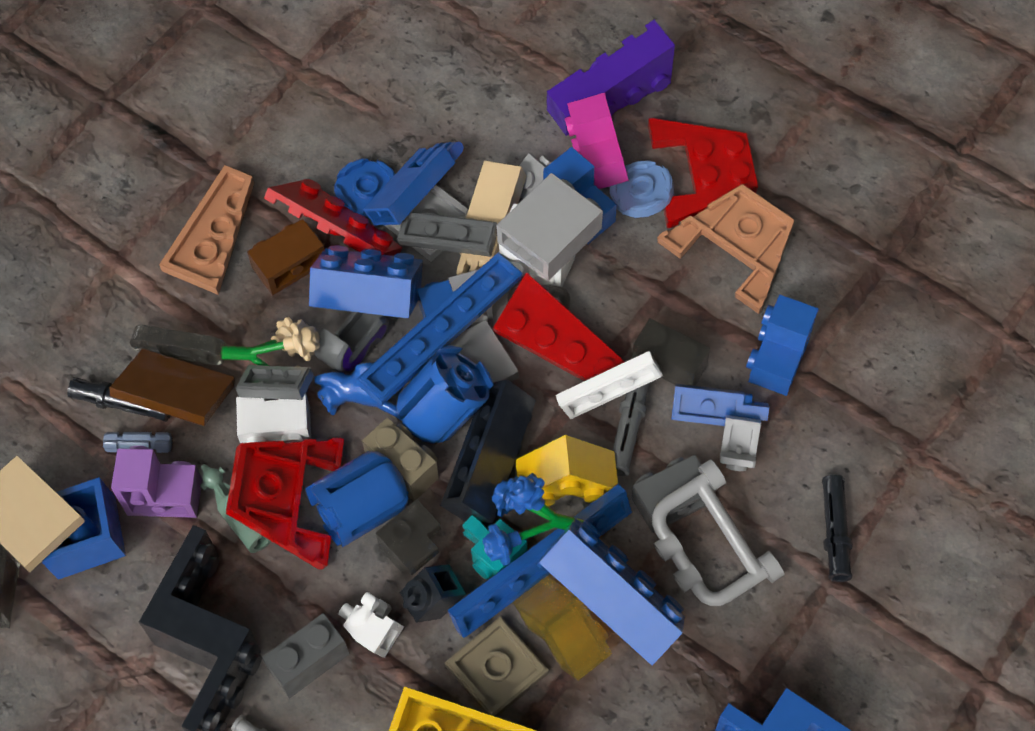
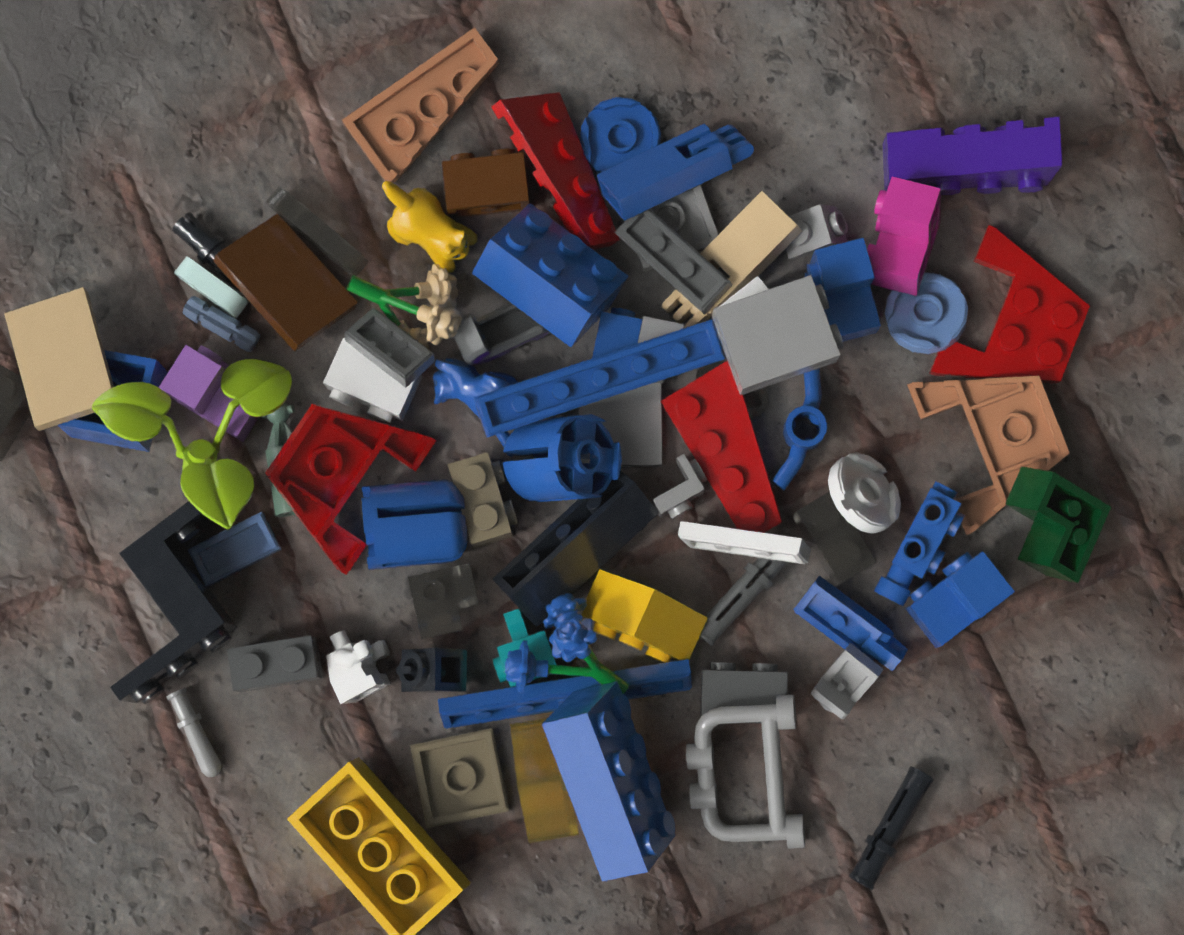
camera: 30 degrees right, 20 degrees up
none -> lime plant [92,359,292,530]
none -> light aqua beam [174,256,248,319]
none -> medium blue tile [187,511,282,587]
none -> yellow animal [382,181,477,273]
none -> light grey bracket [652,454,707,519]
none -> blue piece [771,368,827,490]
none -> white tile [828,452,901,534]
none -> blue brick [874,481,965,606]
none -> dark green brick [1005,466,1111,583]

